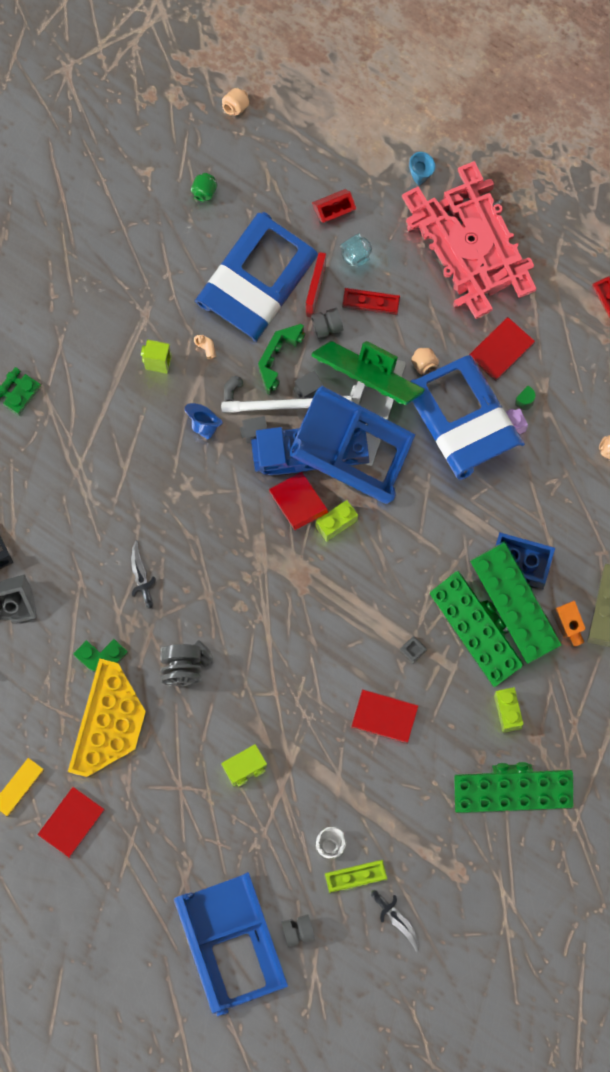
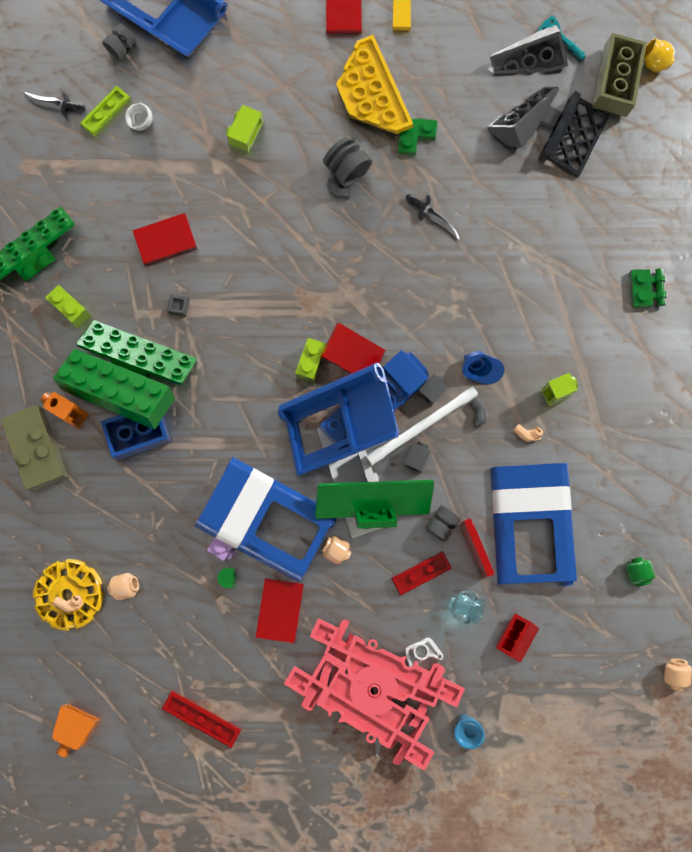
camera: 145 degrees right, 5 degrees up
green slope [258,324,306,395] -> none
none -> white piece [405,638,443,667]

